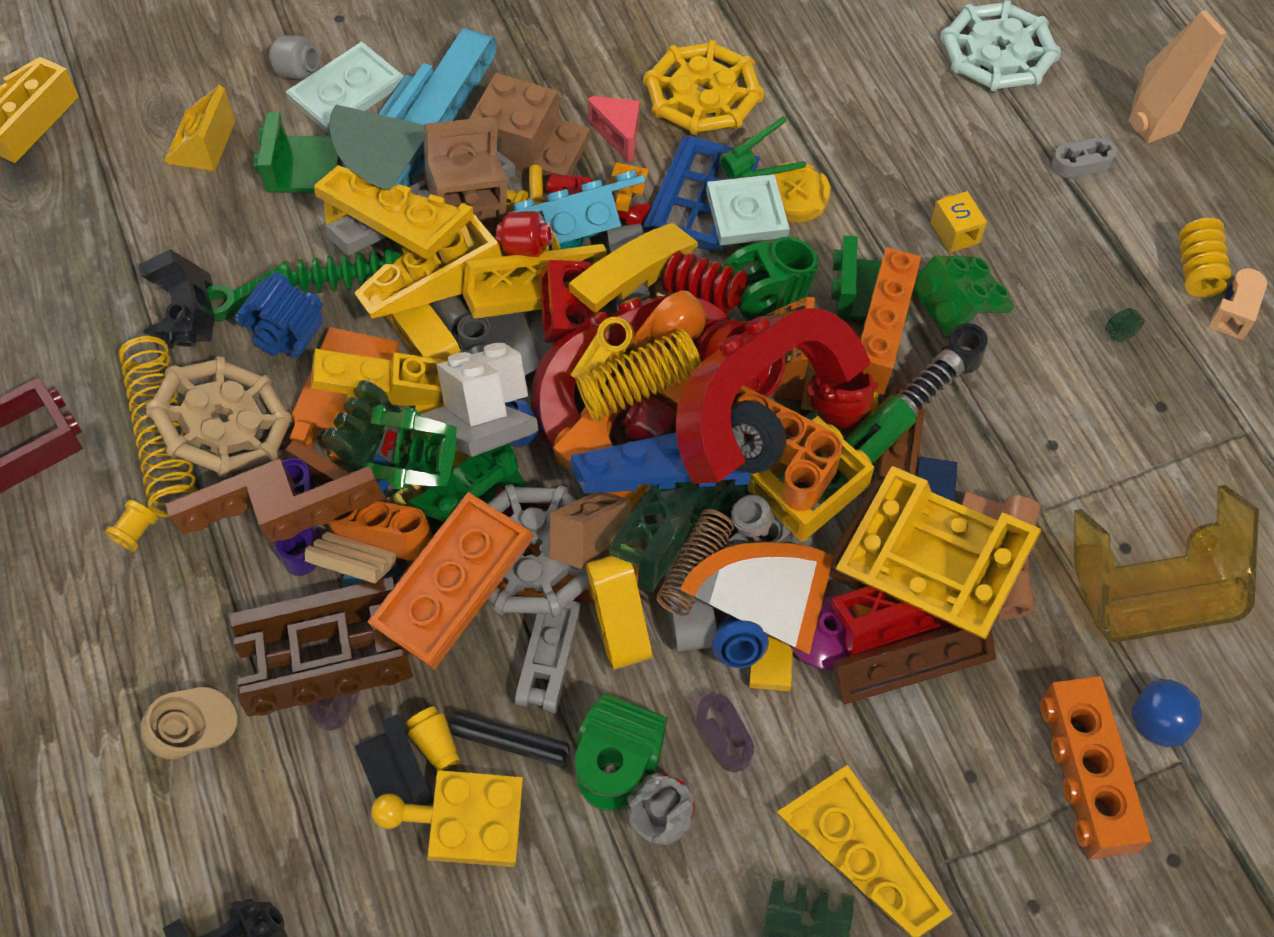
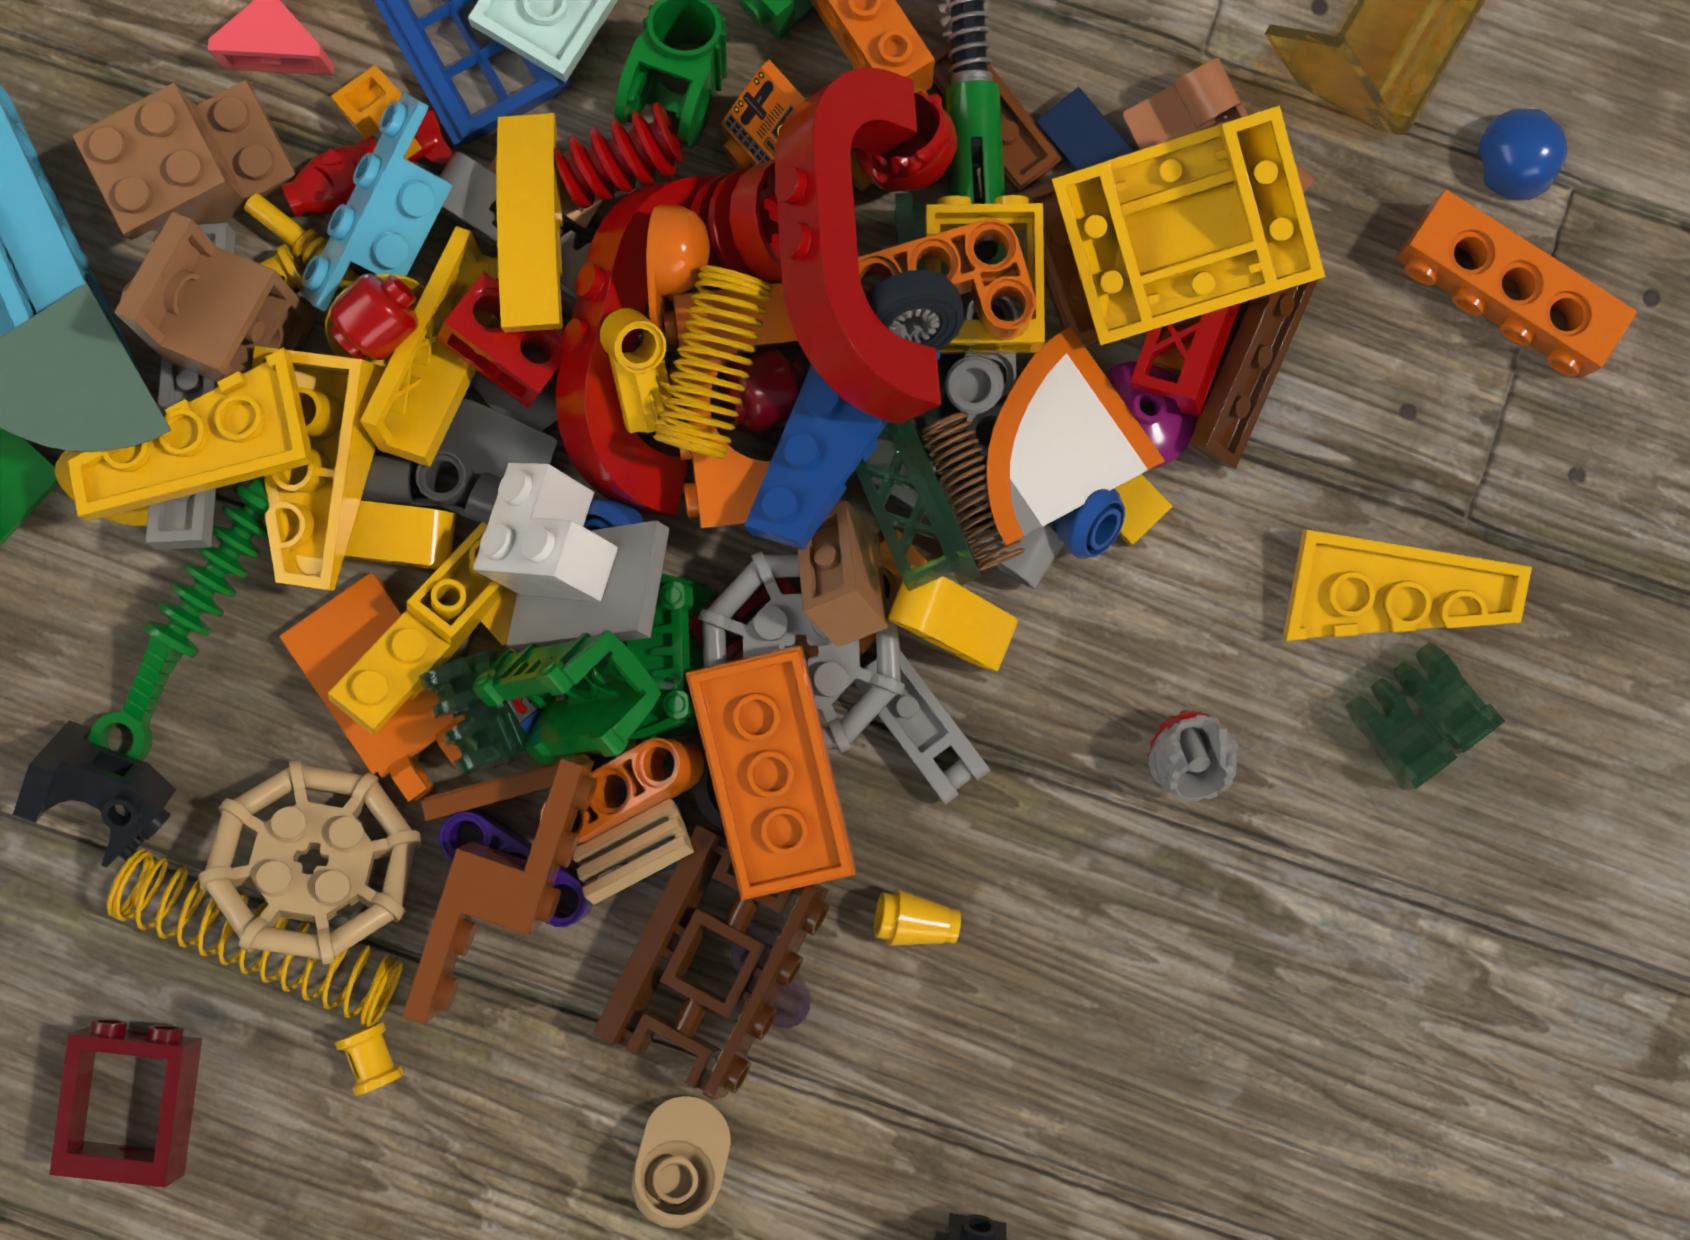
camera: 45 degrees left, 25 degrees up
blue brick [235,273,323,359] -> none
black panel [355,714,434,805] -> none
yellow plate [371,770,523,867] -> none
black axle [448,711,570,767] -> none
green piece [575,693,668,811] -> none
clear purple beam [696,693,754,772] -> none

